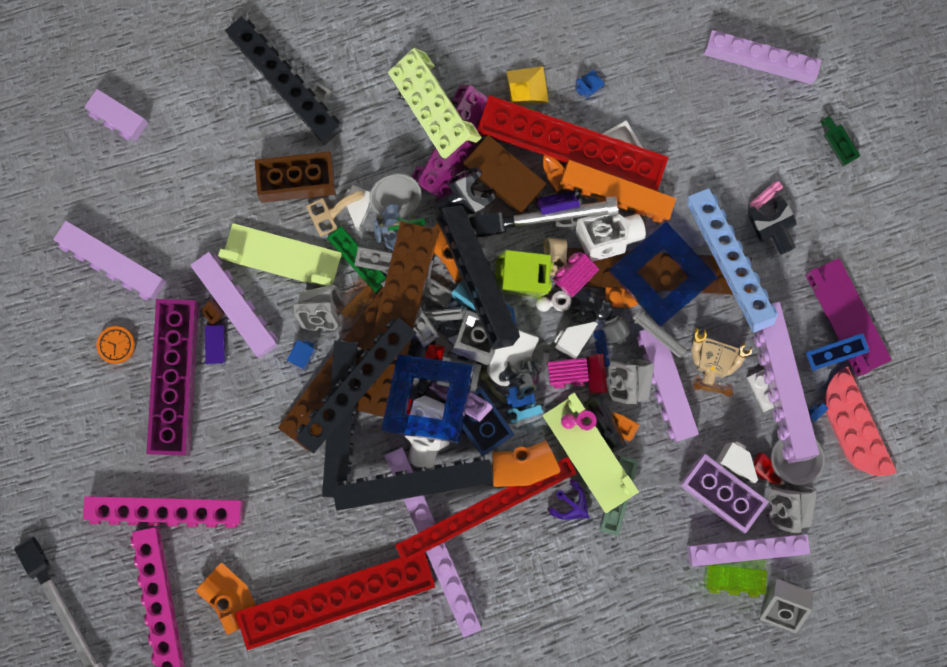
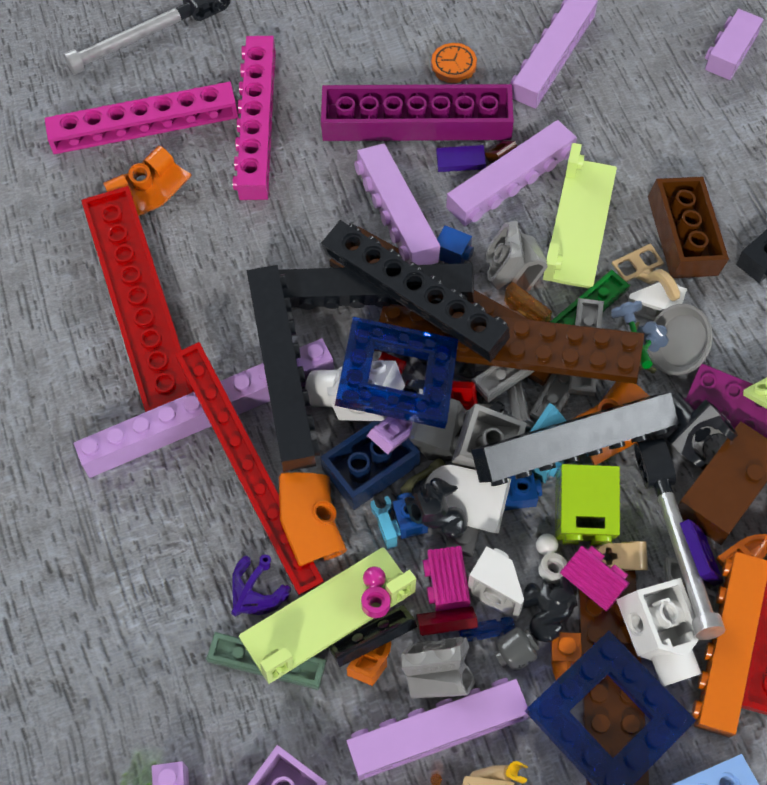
camera: 90 degrees right, 20 degrees down
light grey axle [632,310,686,357] -> none
none -> lavender brick [354,143,440,265]

